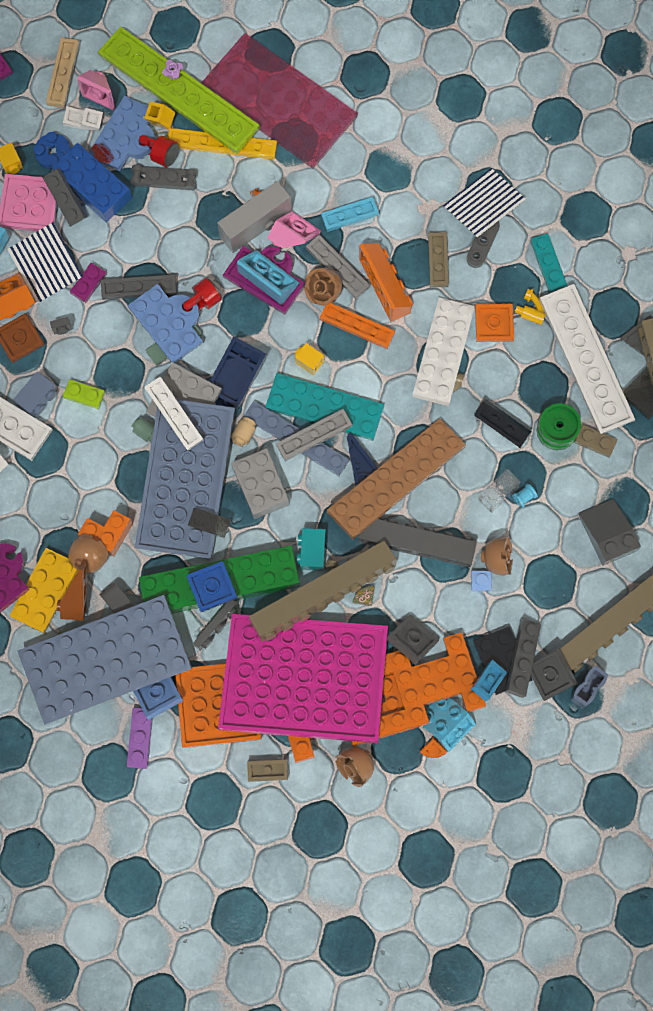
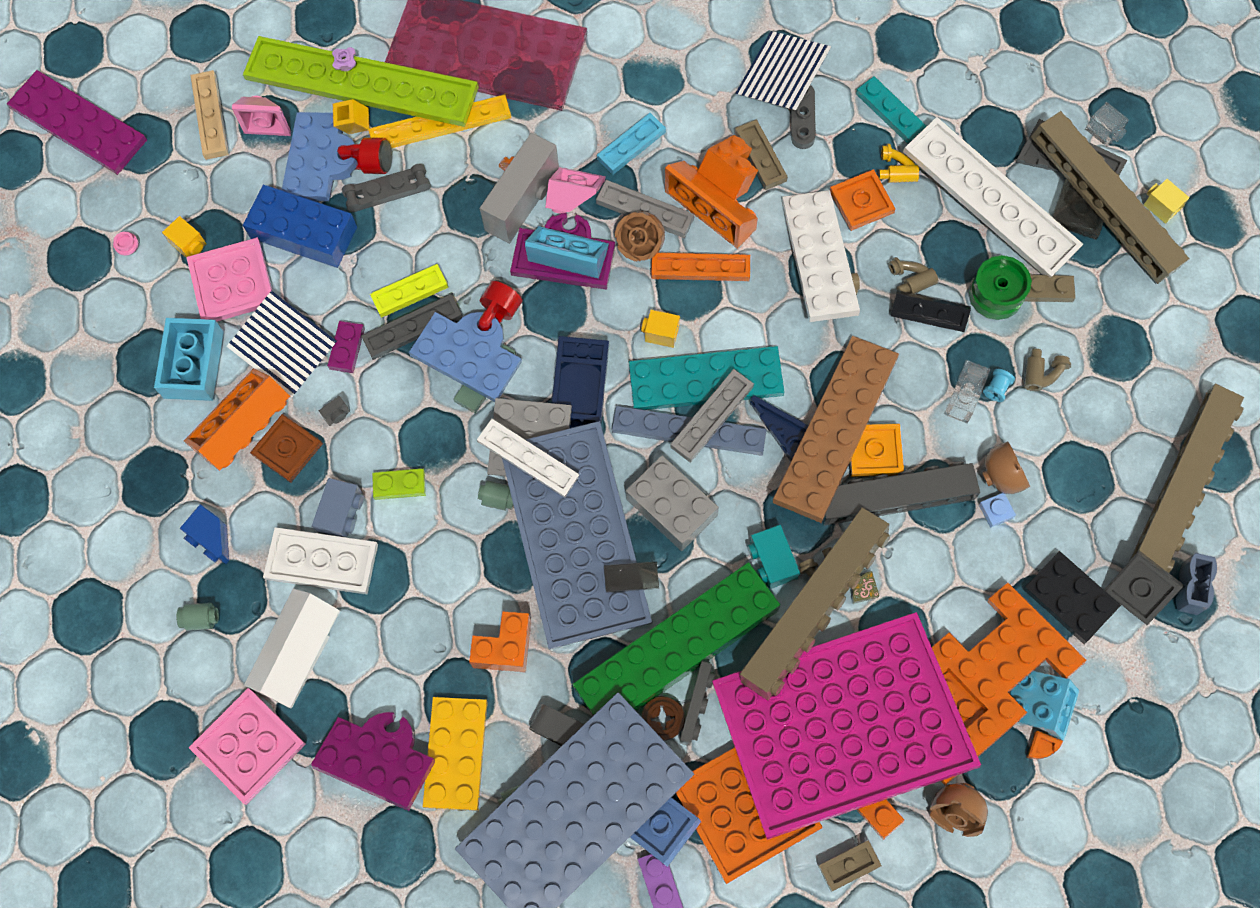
camera: 20 degrees left, 5 degrees down
blue plate [34,132,71,169] -> none
dark grey plate [42,168,87,227] -> none
dark orange slope [57,560,87,621] -> none
white slope [62,106,103,130] -> none
medium nougat cylinder [68,534,109,574] -> none
clear red plate [91,143,114,163] -> none
blue plate [186,561,237,612] -> none
tan brick [231,417,256,447] -> none
dark grey plate [387,614,439,665] -> none
dark azure plate [471,660,507,702] -> none
dark grey plate [505,618,541,698] -> none
dark grey slope [578,499,641,566] -> none
none -> neon yellow plate [370,264,448,318]
none -> reddish brown gear [641,697,685,741]
none -> orange brick [697,135,758,200]
none -> light orange plate [850,424,904,477]
none -> dark tan plant [888,257,938,294]
none -> dark tan plant [1025,349,1071,391]

